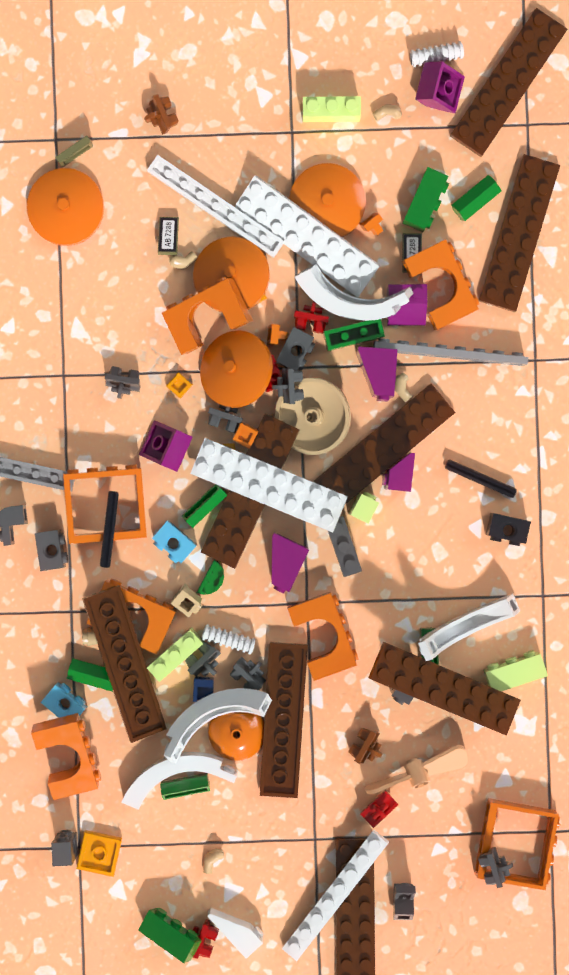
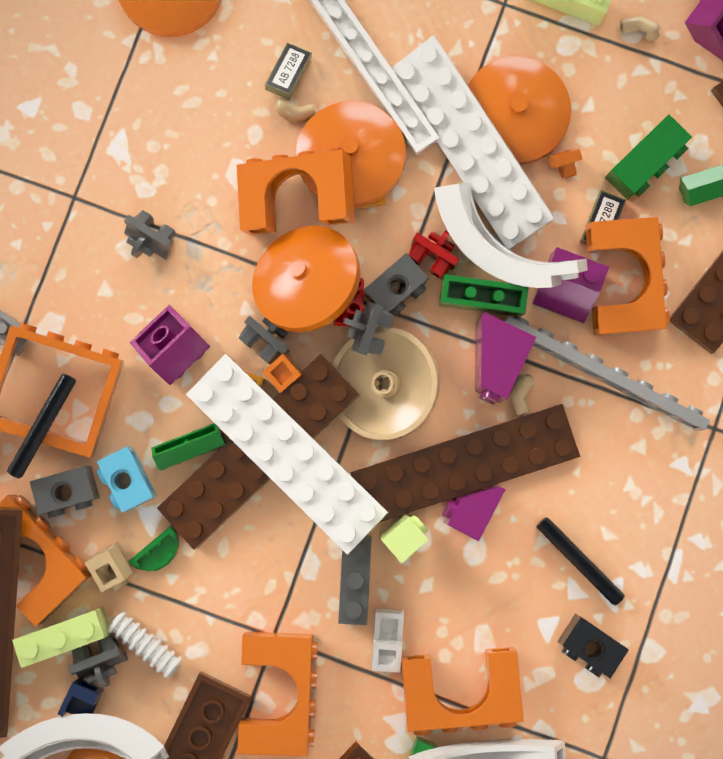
camera: 10 degrees right, 5 degrees down
light orange tile [166,372,193,399] -> none
dark grey hips [230,657,266,690] -> none
orange tile [267,324,288,346] -> none
magenta slope [272,532,309,593] -> none
none -> dark grey brick [30,466,100,518]
none -> white slope [372,608,404,673]
none -> orange arch [401,647,524,735]

